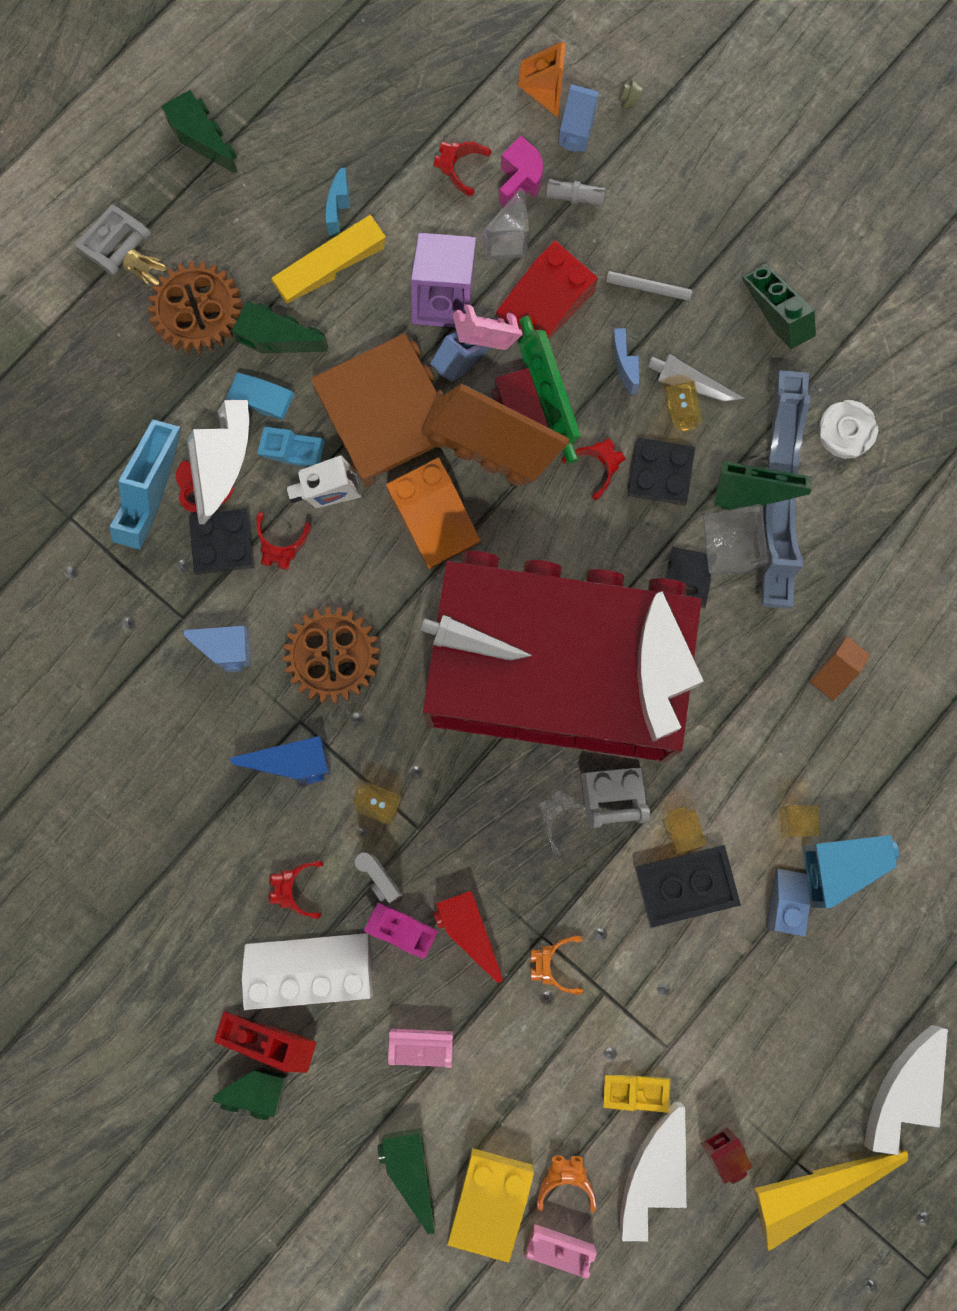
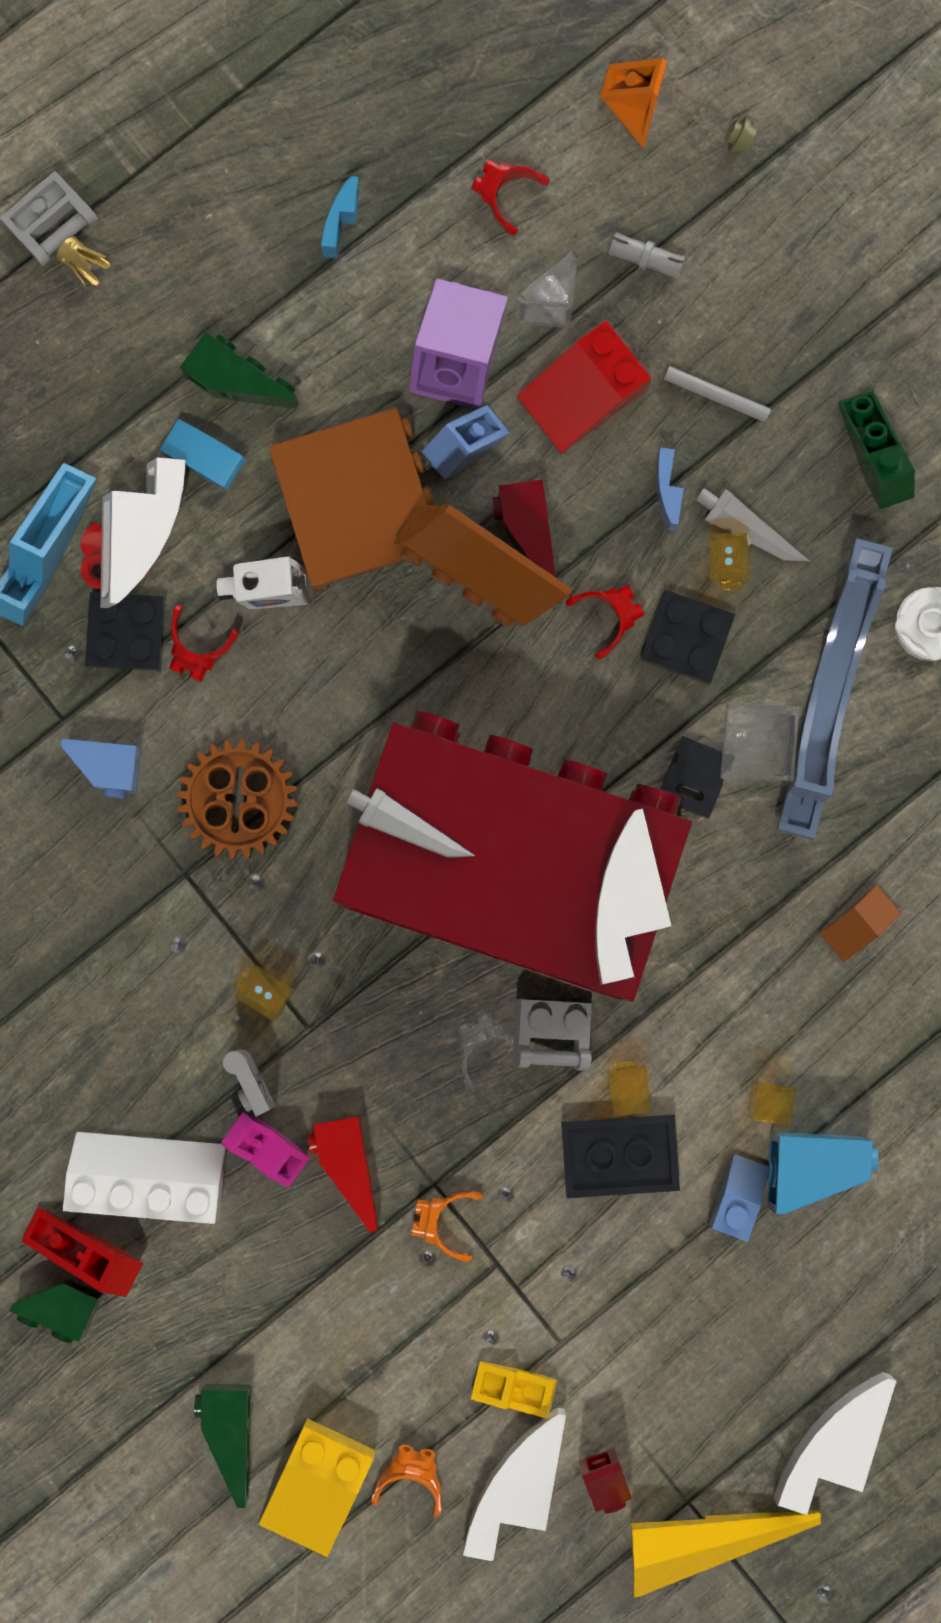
camera: 10 degrees right, 5 degrees up
dark orange gear [147,261,243,354] -> none
dark green slope [161,90,237,173] -> none
blue slope [230,736,331,785] -> none
dark azure slope [257,427,325,468] -> none
red helmet [268,861,324,919] -> none
yellow slope [271,214,386,304] -> none
orange slope [386,457,481,569] -> none
bright pink hinge [388,1029,453,1068] -> none
bright pink hinge [453,304,523,350] -> none
dark pink brick [499,136,543,210] -> none
green plate [518,316,581,465] -> none
bright pink hinge [524,1224,597,1279] -> none
medium blue slope [559,84,599,152] -> none
dark green slope [714,461,812,511] -> none

